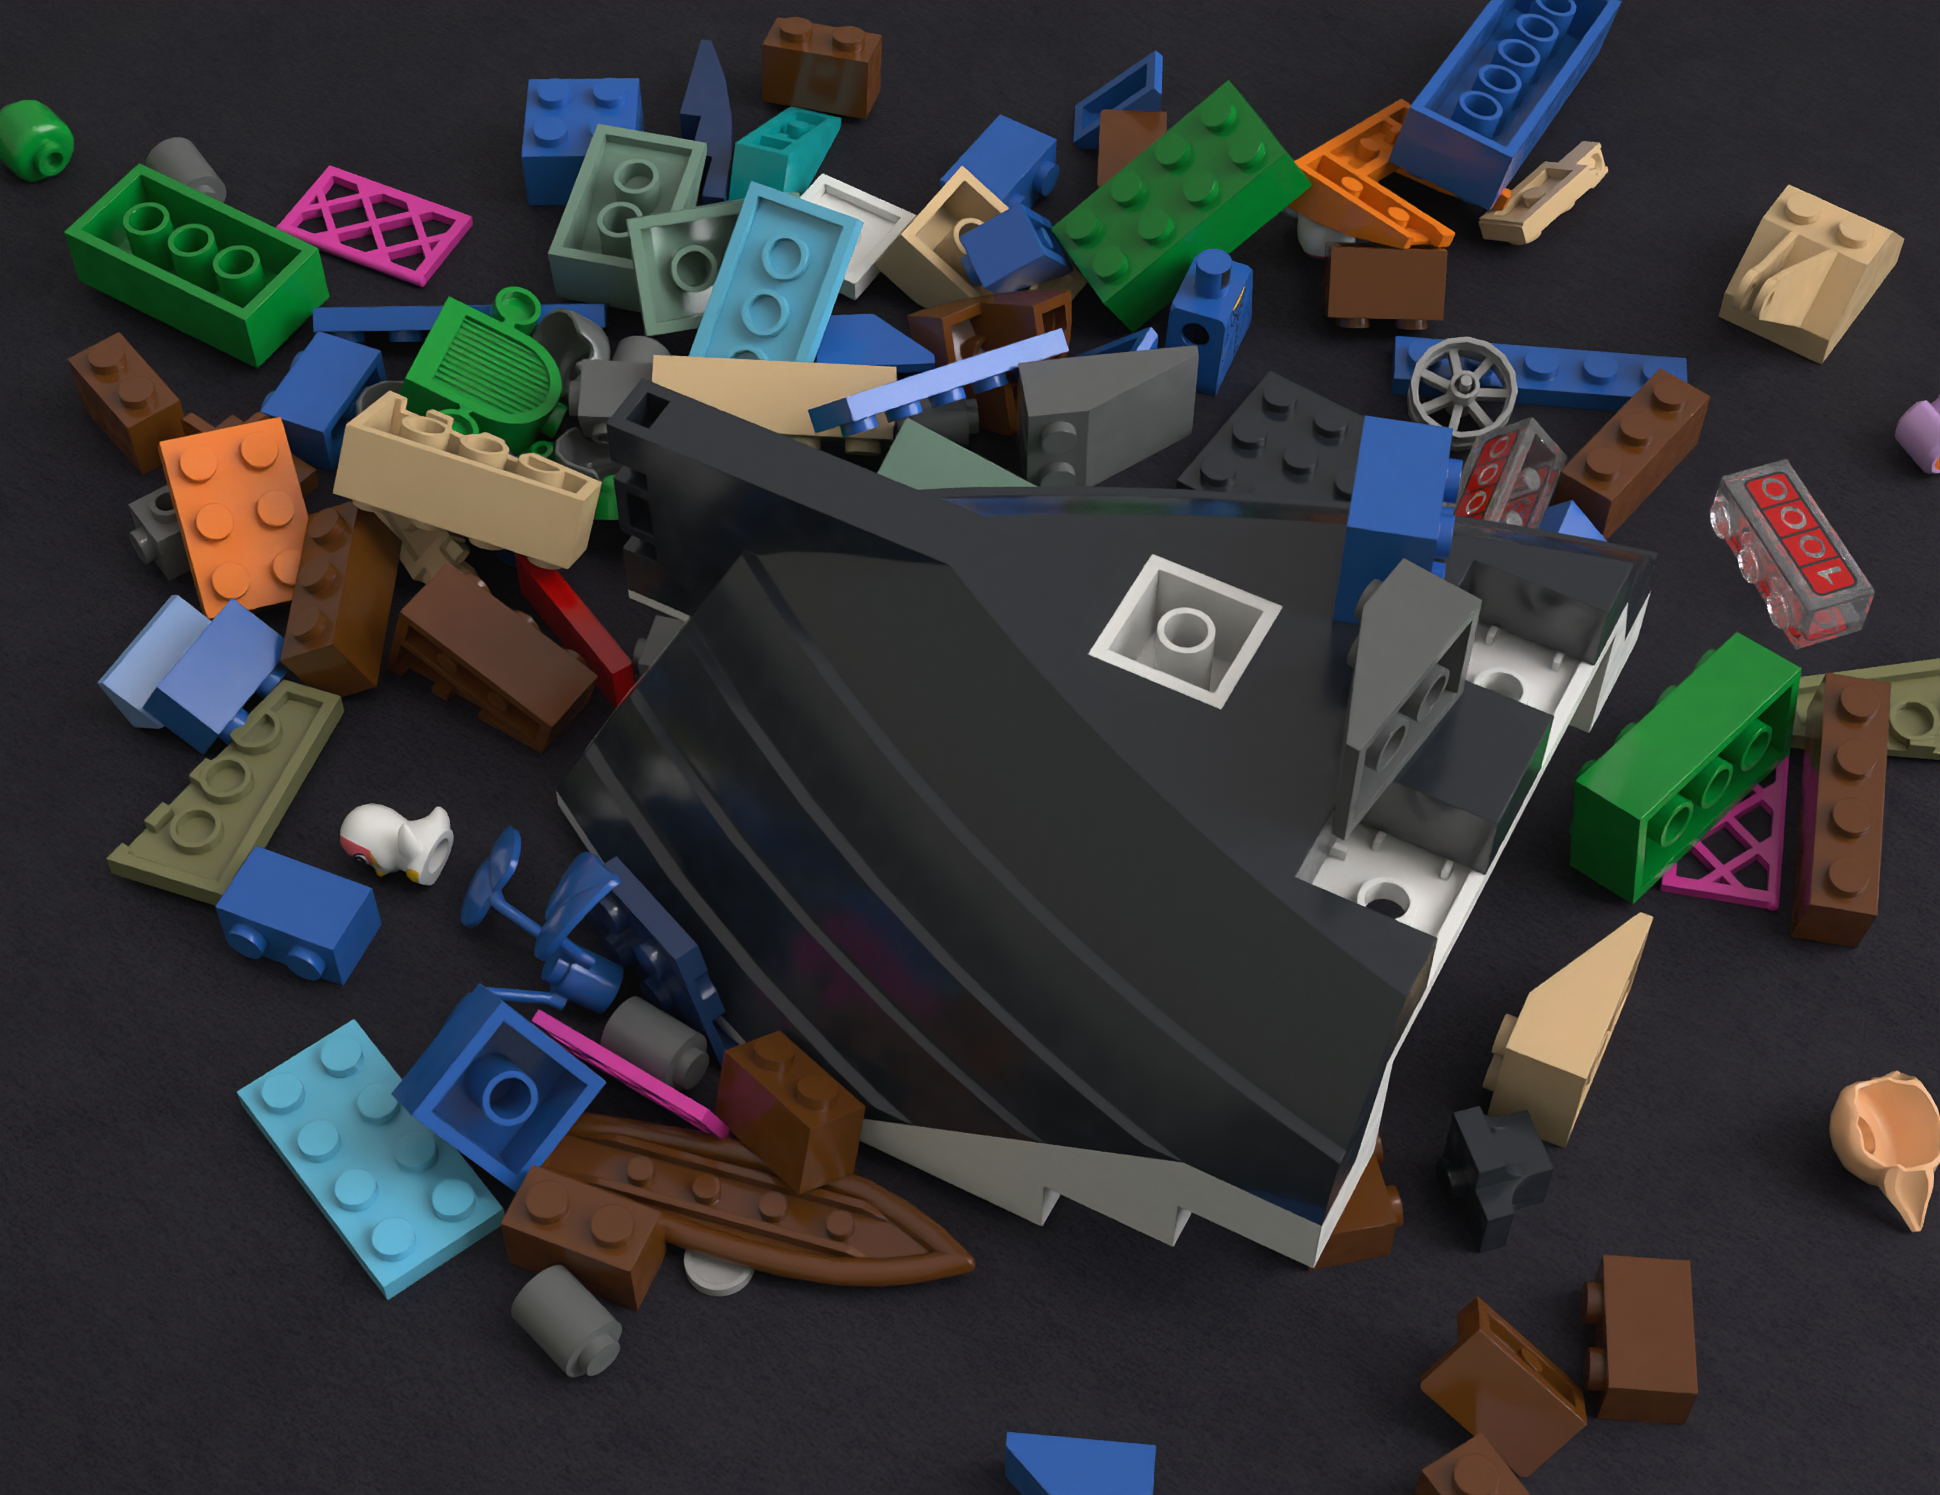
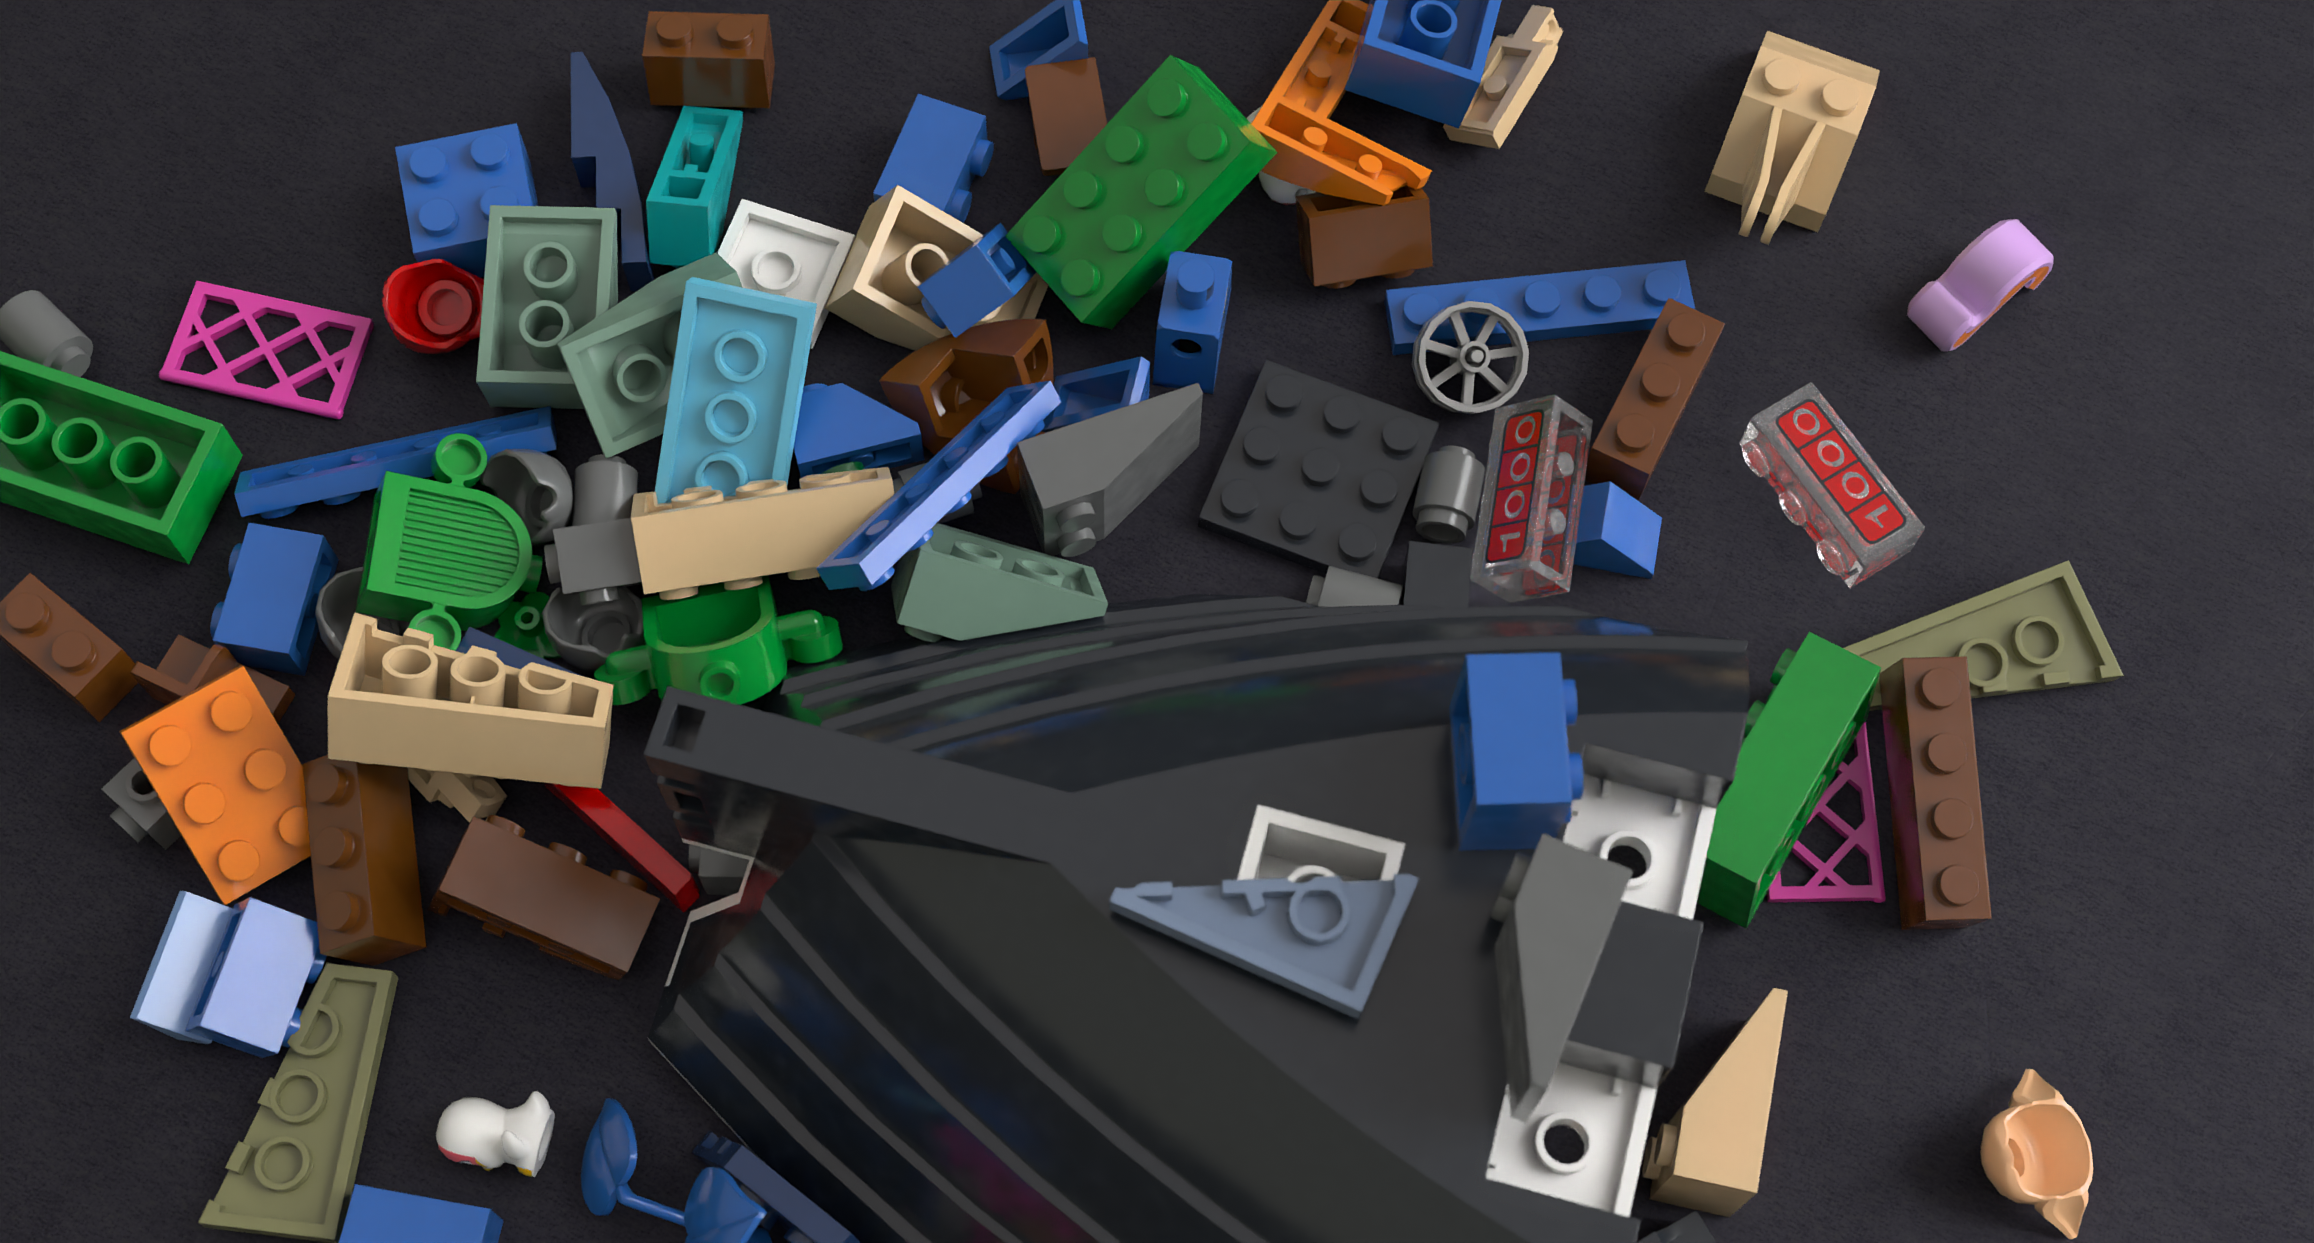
camera: 15 degrees left, 15 degrees up
none -> red hair [382,259,484,354]
none -> sand blue wing [1109,874,1419,1019]

